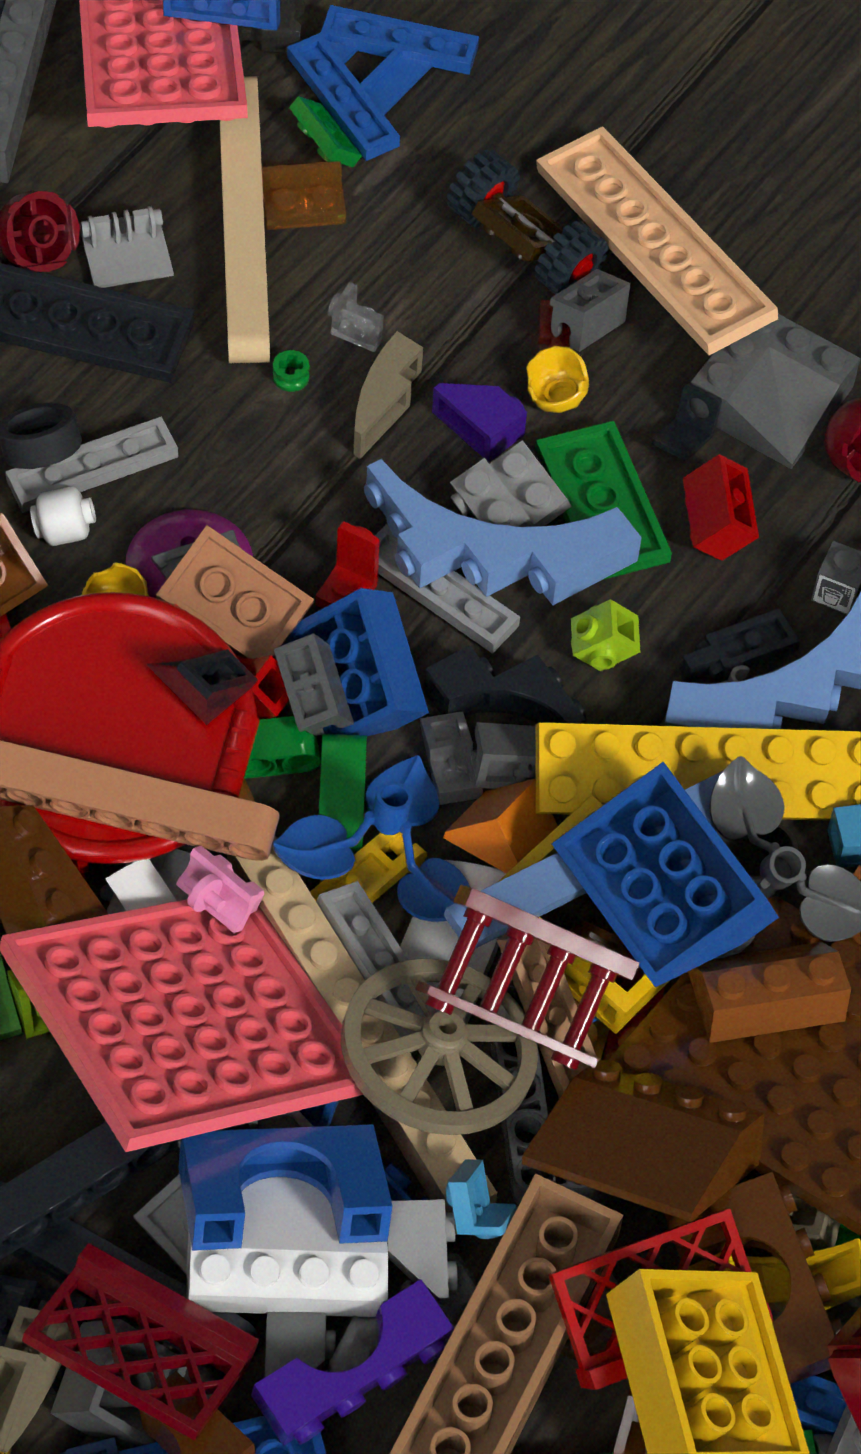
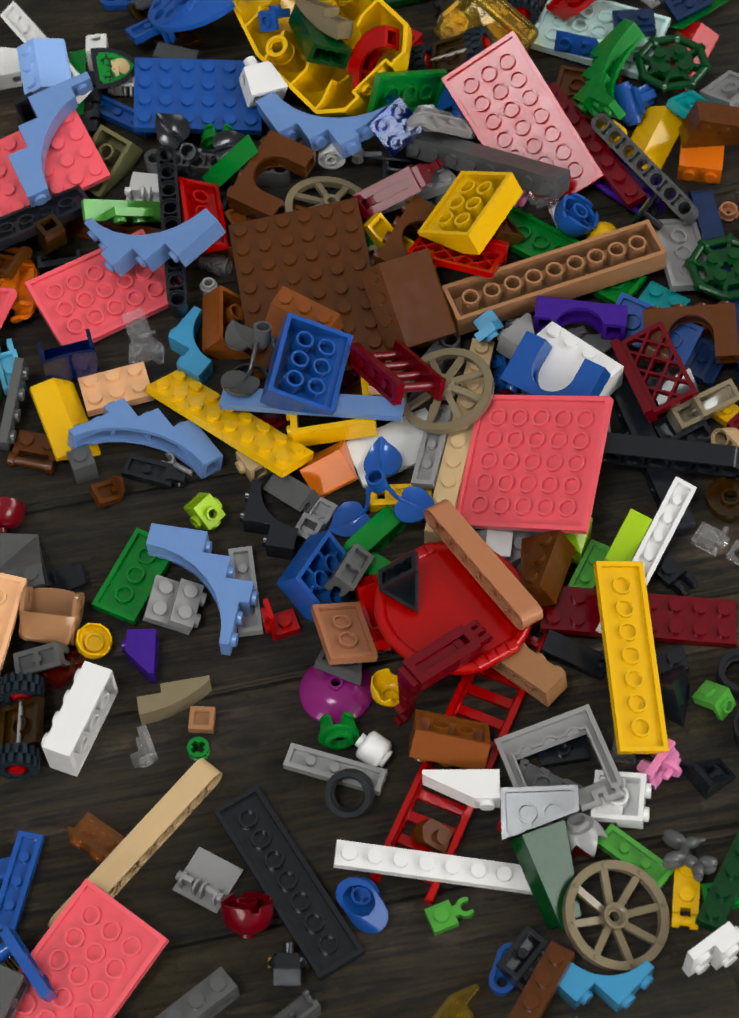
camera: 130 degrees left, 0 degrees up
bright pink hips [176,846,264,933] -> none
green plate [289,96,362,167] -> none
red brick [683,454,759,561] -> none
none -> medium nougat piece [19,585,85,646]
none -> white brick [41,661,119,777]
none -> reddish brown plate [89,475,125,509]
none -> medium nougat plate [188,706,216,734]
none -> green piece [318,711,360,750]
none -> dark red hinge [393,620,493,726]

